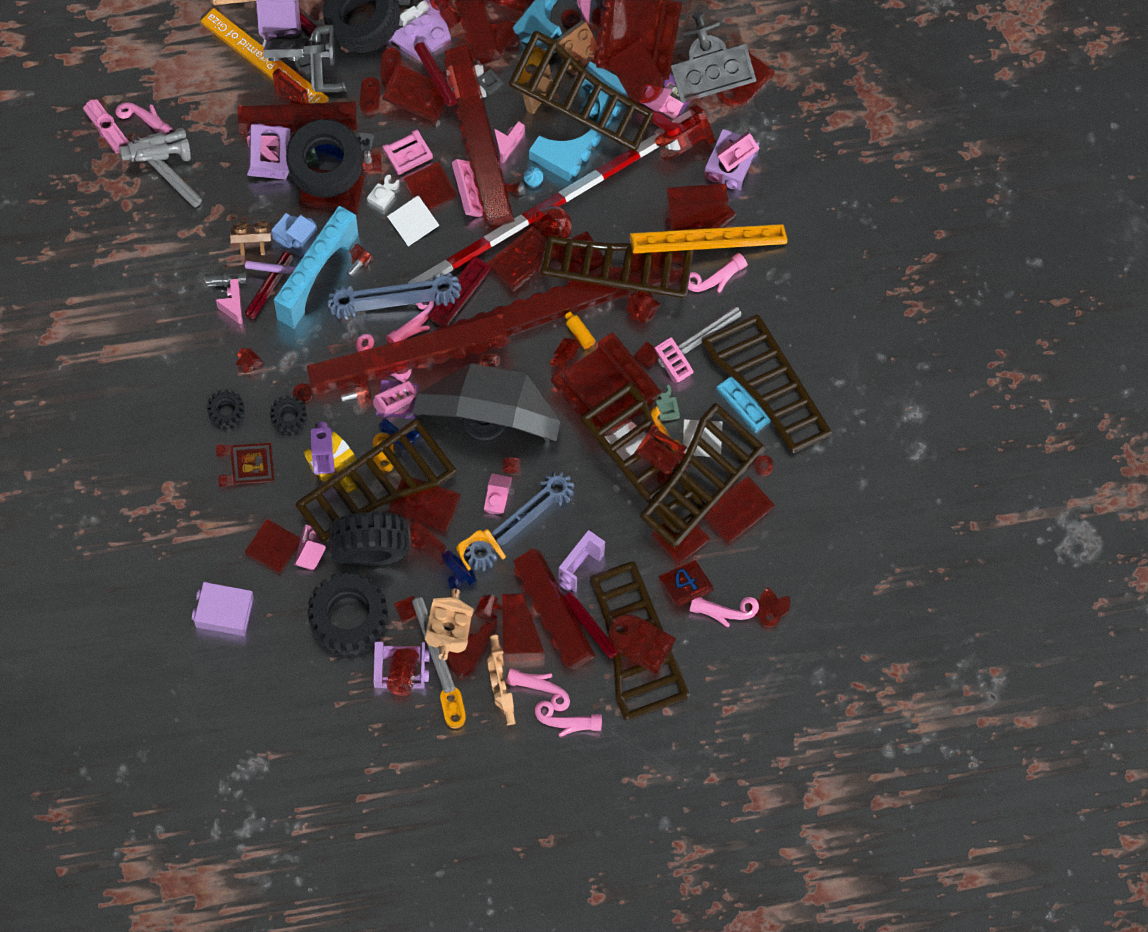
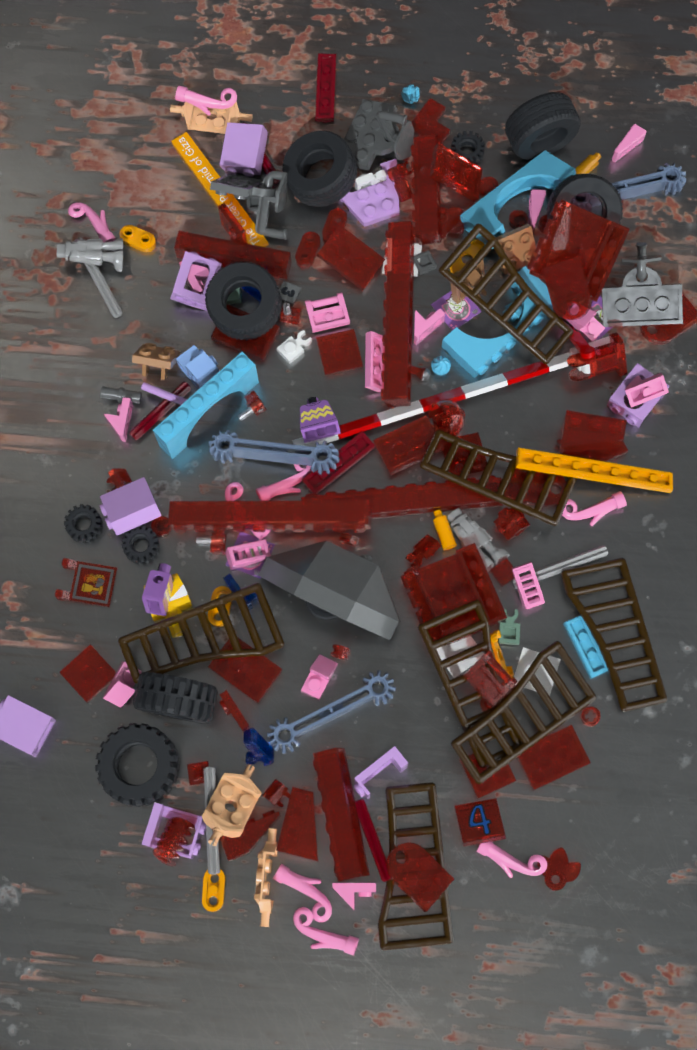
camera: 20 degrees right, 5 degrees up
bright pink piece [83,99,129,154] -> none
white sticker [387,196,439,246] -> none
dark red axle [414,42,457,106] -> none
light orange helmet [456,529,506,571] -> none
none -> lavender brick [99,477,161,535]
none -> light orange plate [119,225,156,253]
none -> medium lavender torso [300,397,341,443]
none -> bright pink slope [332,883,376,910]
none -> sticker [431,291,482,330]
none -> light grey piece [447,508,509,577]

